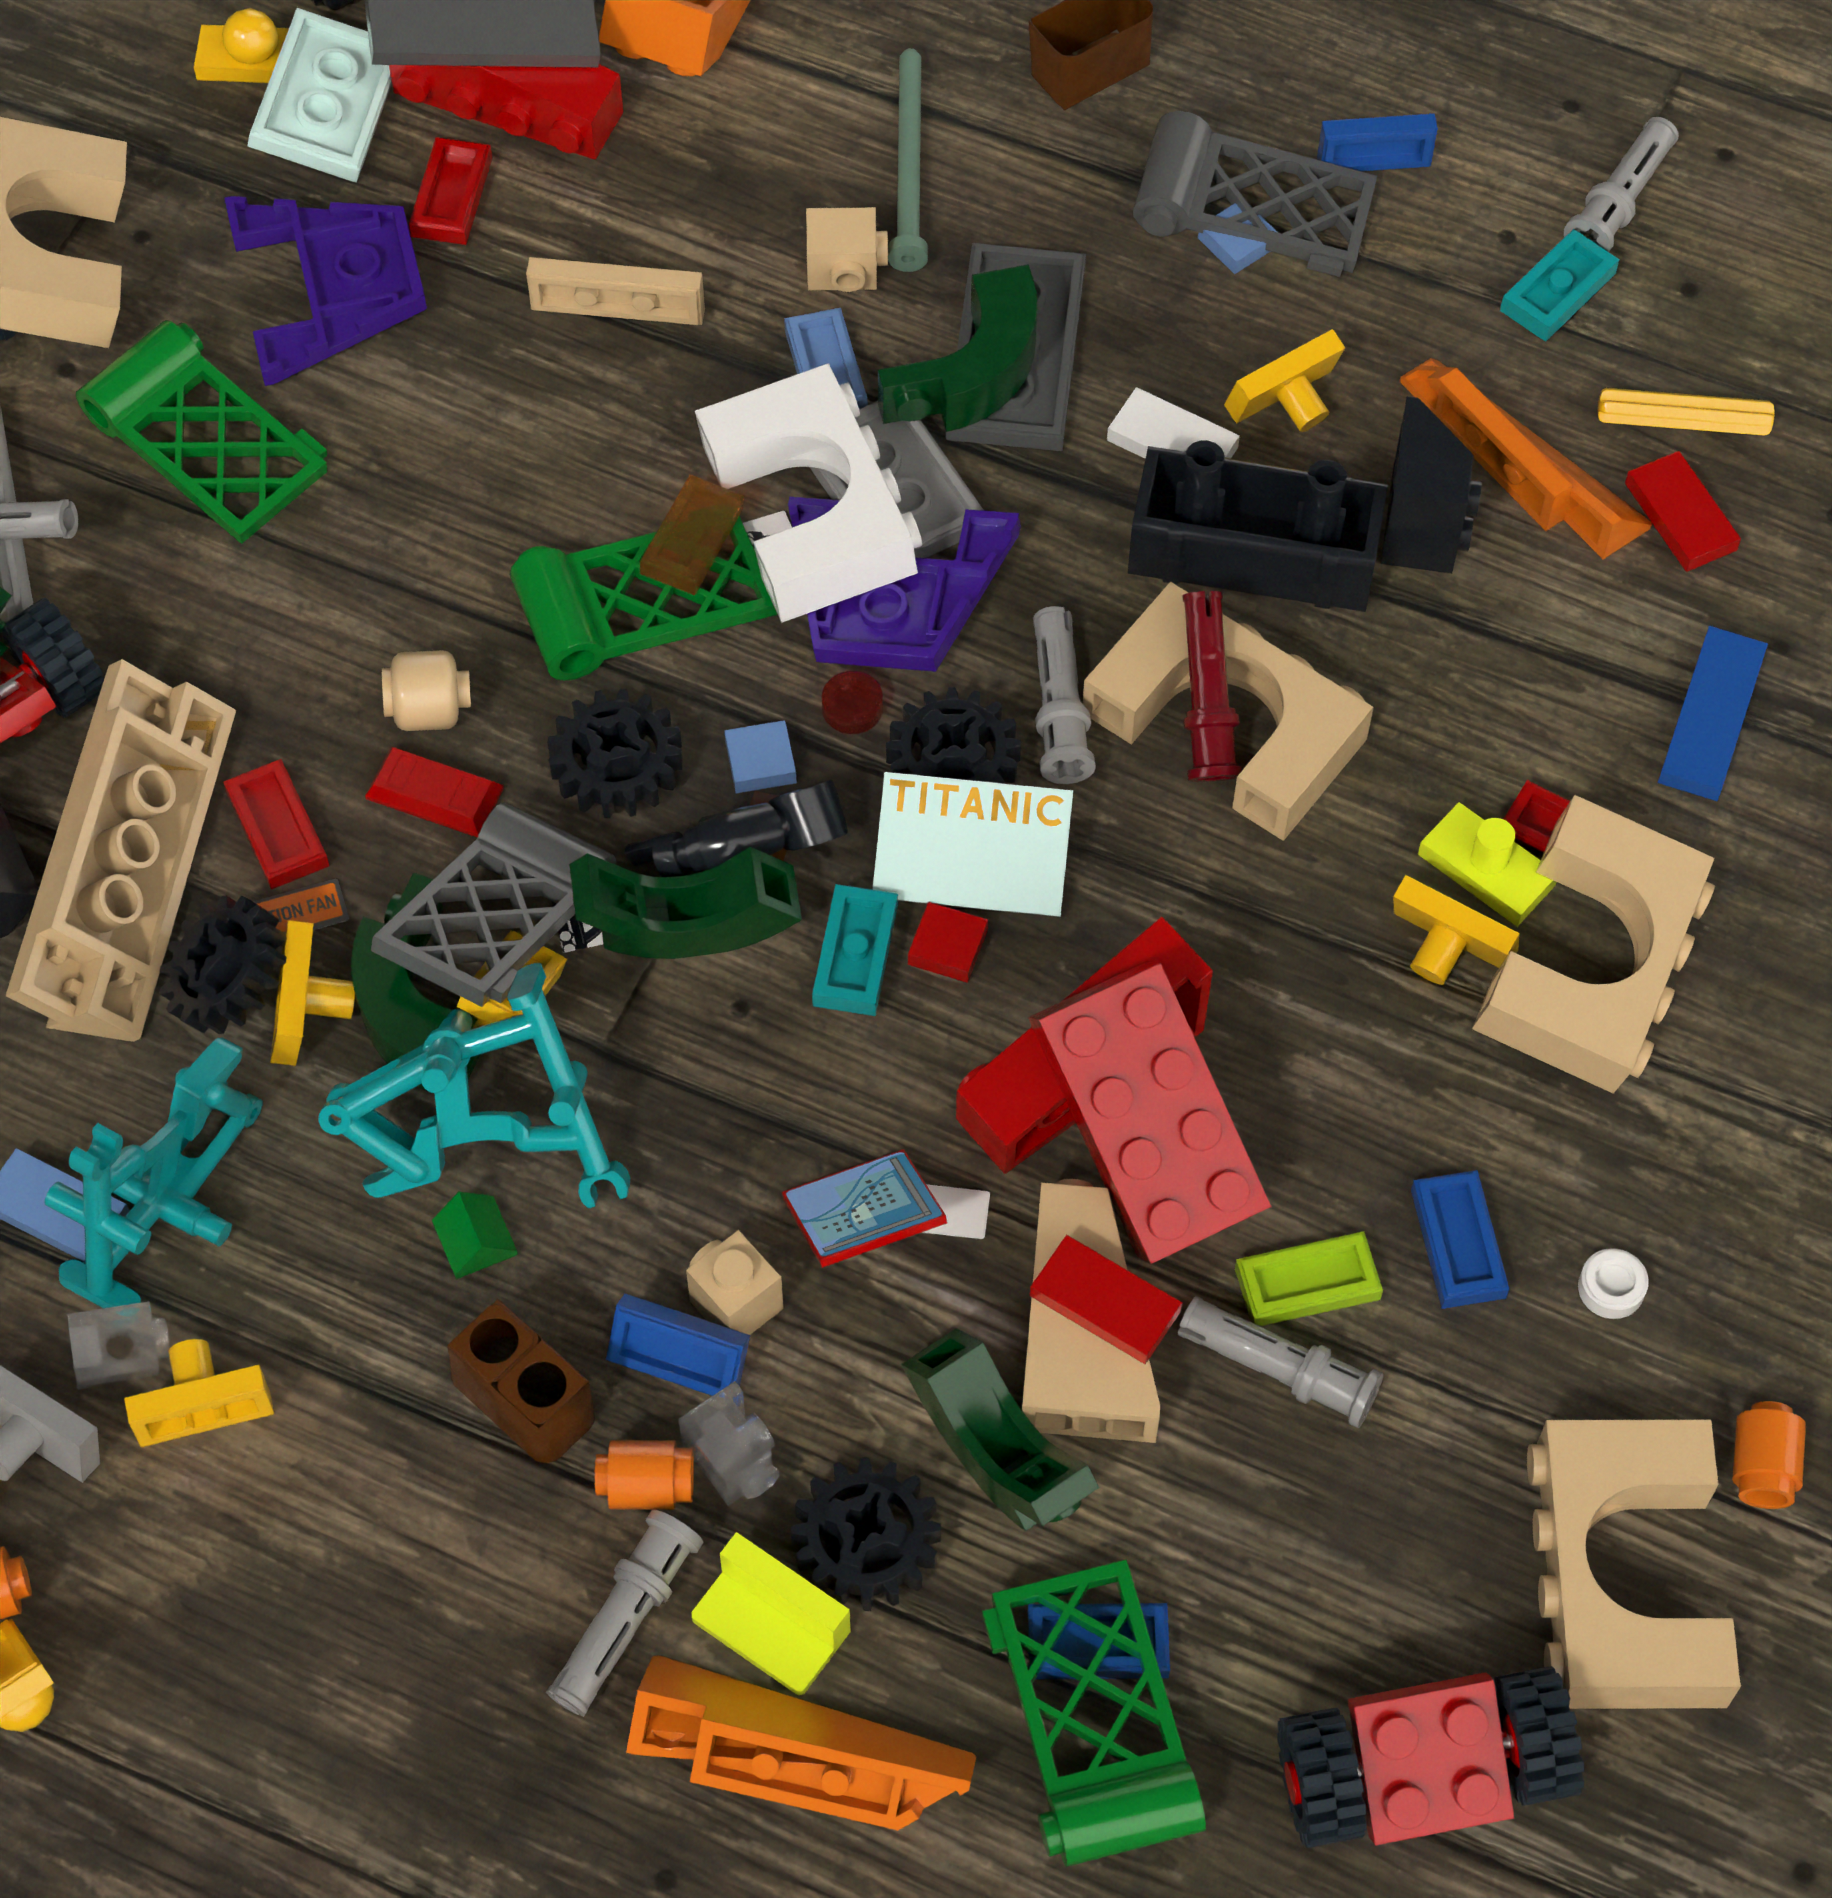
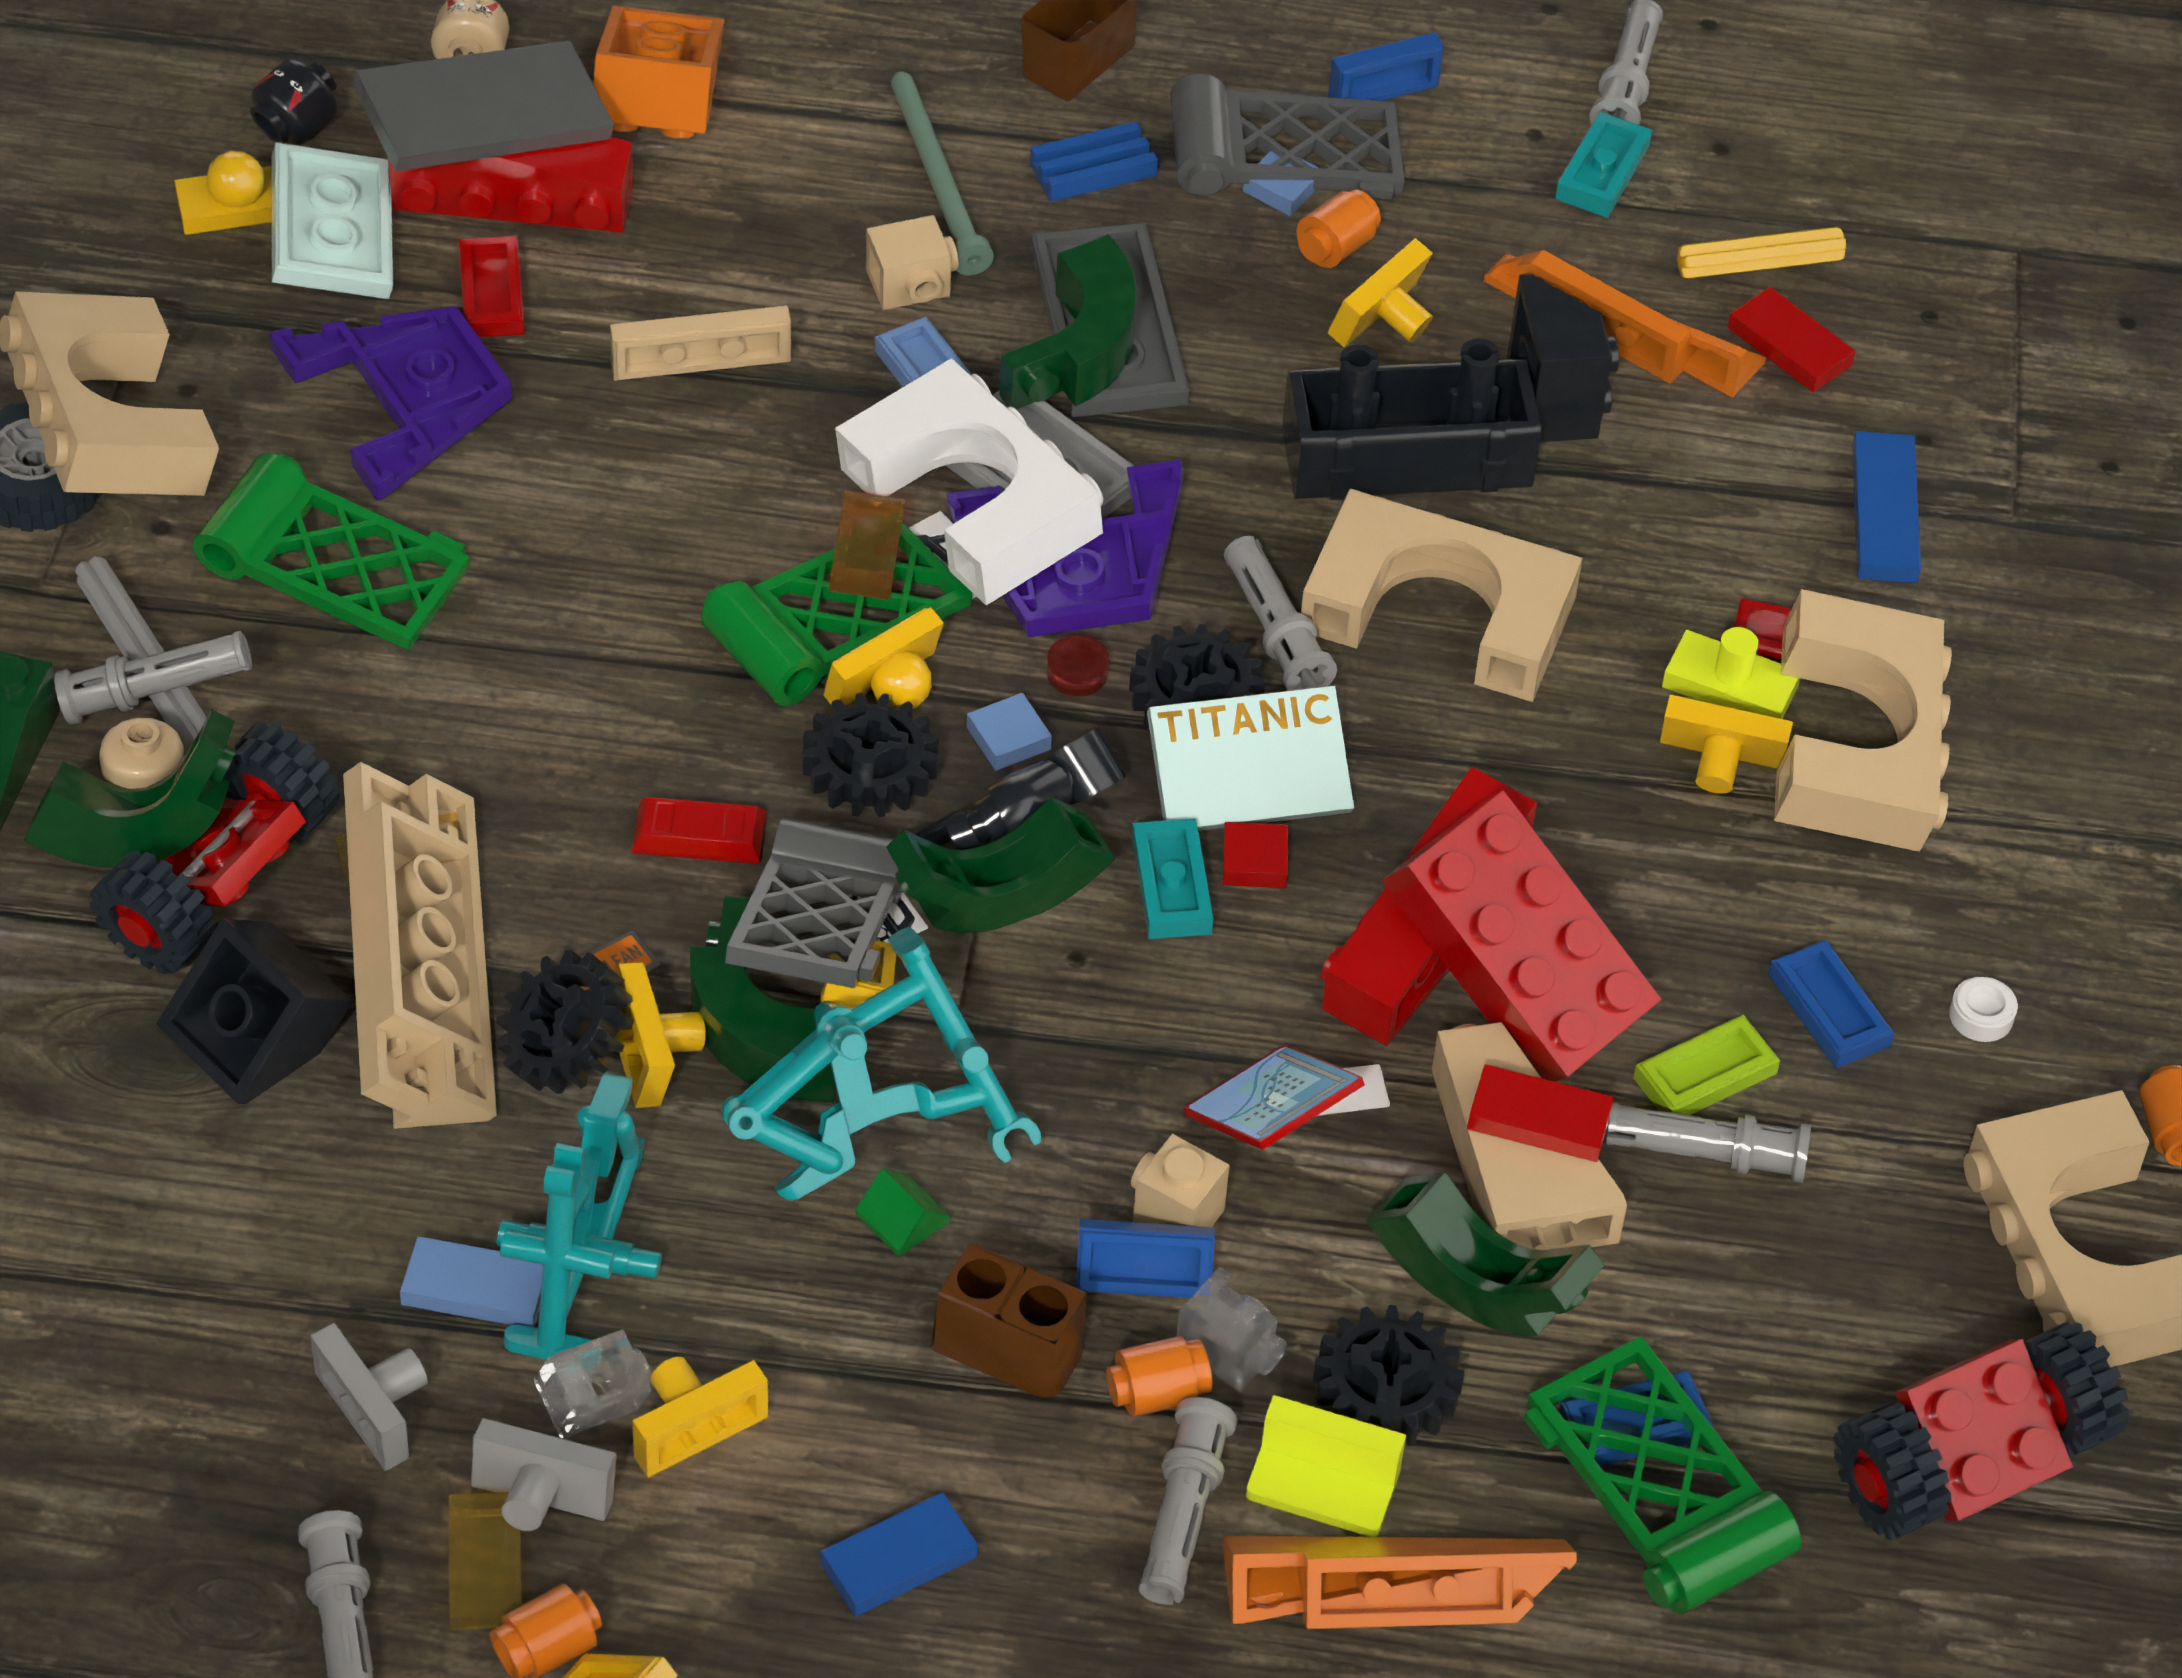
camera: 20 degrees left, 10 degrees down
red tile [223,759,329,890] -> none
tan head [382,650,471,731] -> none
white tile [1107,387,1240,459] -> none
dark red pin [1182,591,1243,782] -> none
none -> blue tile [820,1492,978,1617]
none -> yellow tile [823,607,944,709]
none -> blue tile [1030,121,1158,202]
none -> orange brick [1297,190,1381,268]

